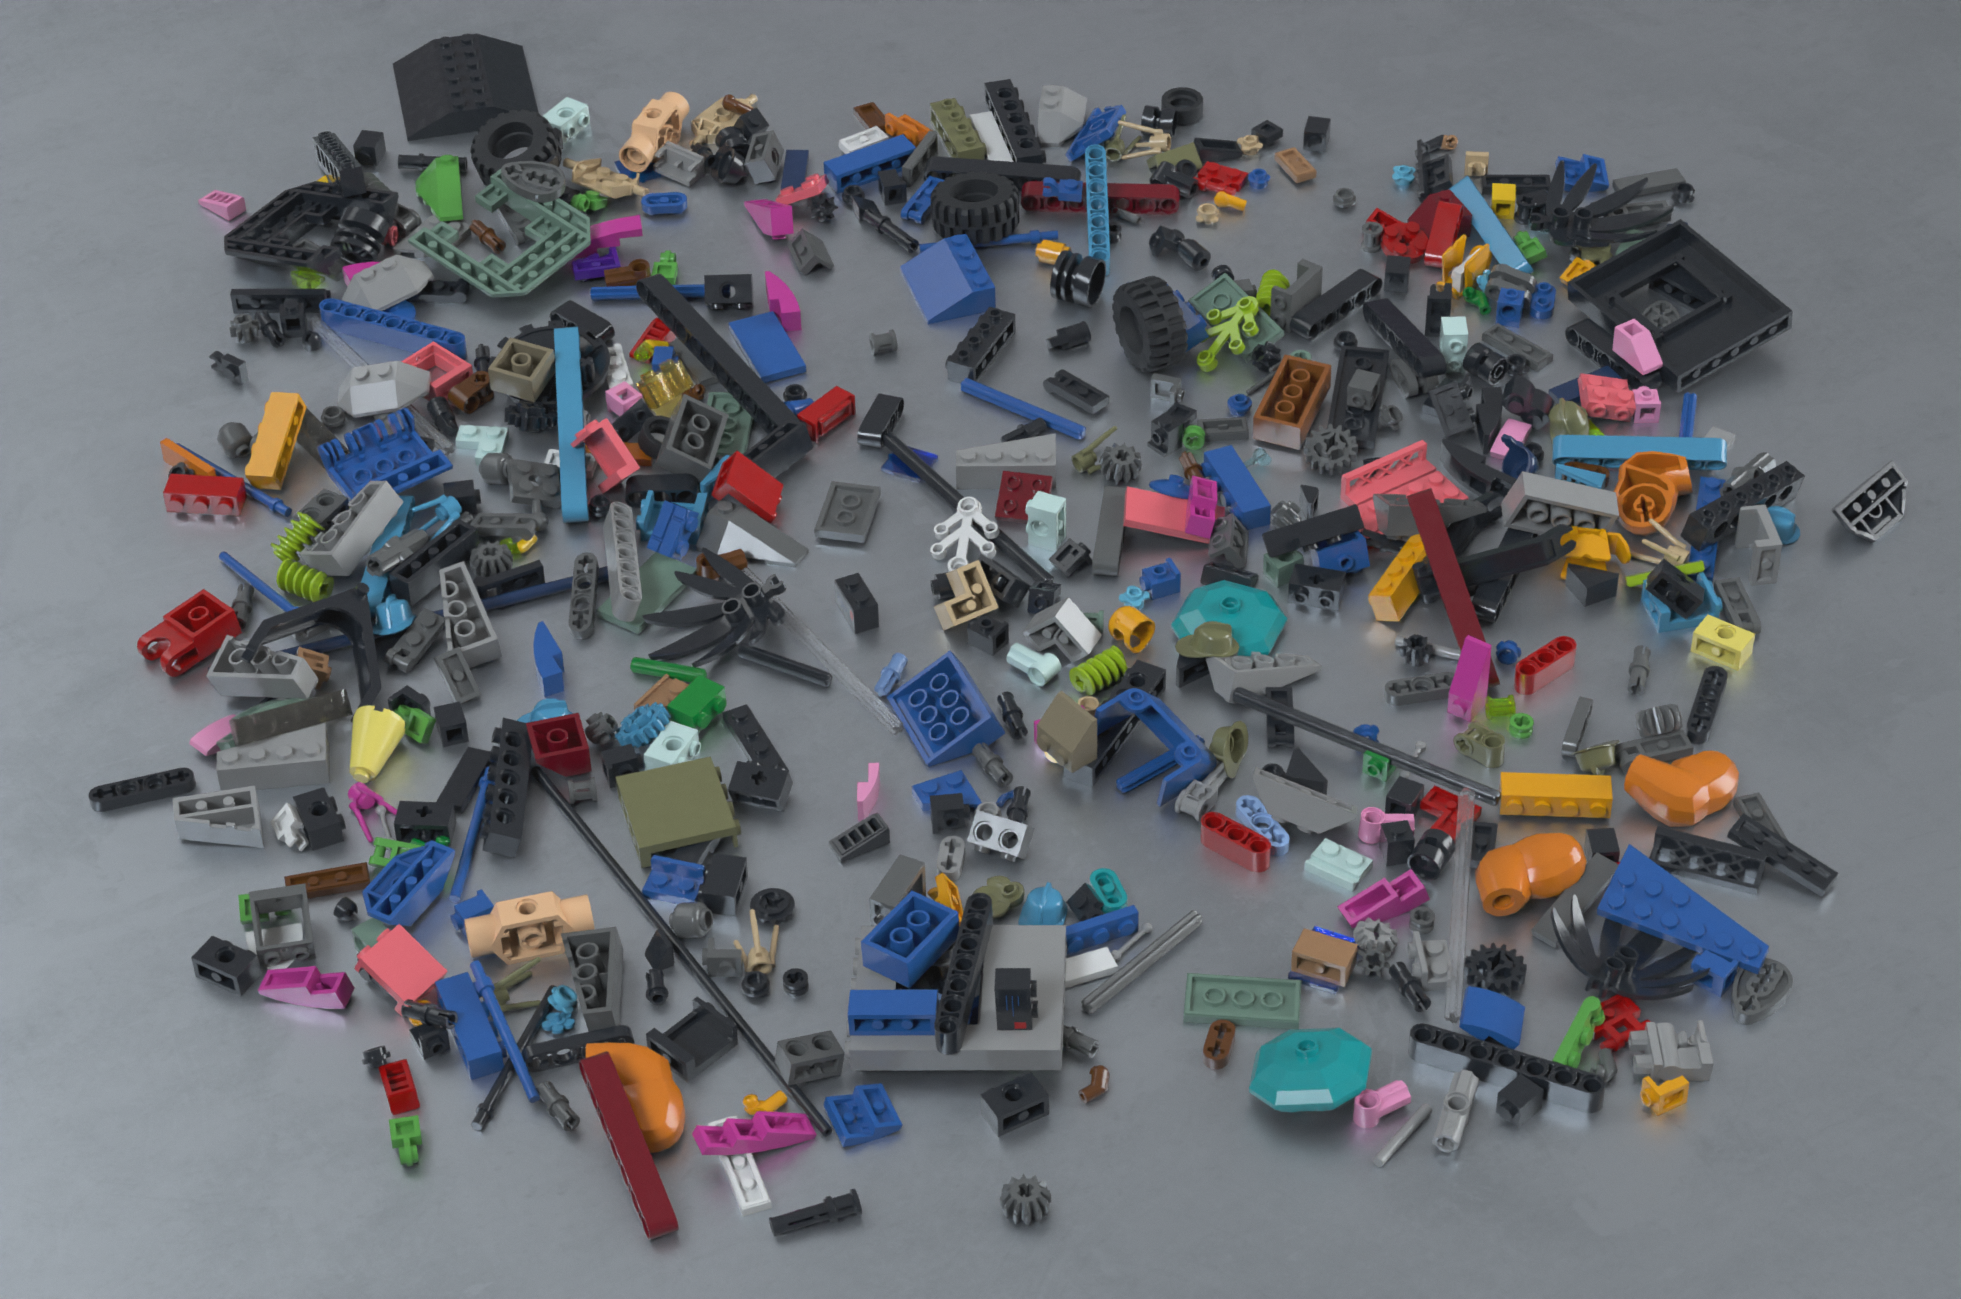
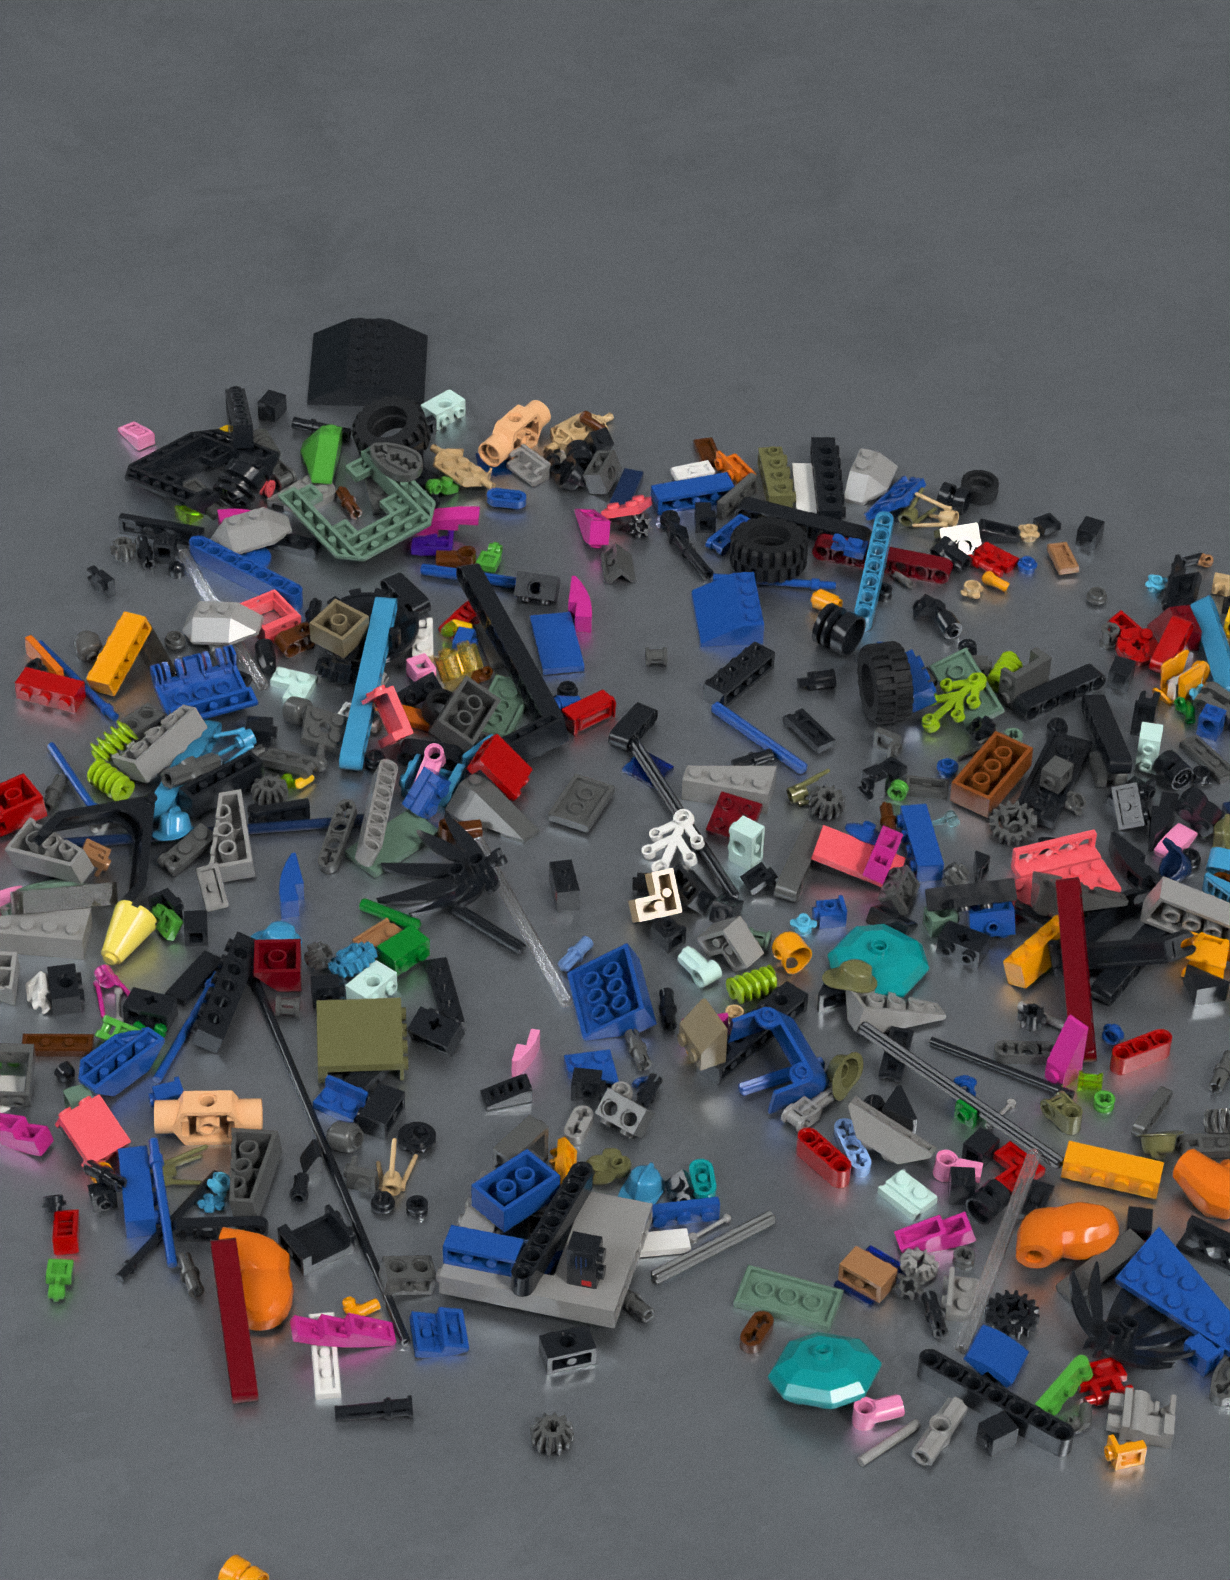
camera: 10 degrees right, 0 degrees up
reddish brown arm [1078,1065,1110,1104] -> none
none -> bright pink piece [414,743,446,782]
none -> black bar [929,1037,1075,1099]

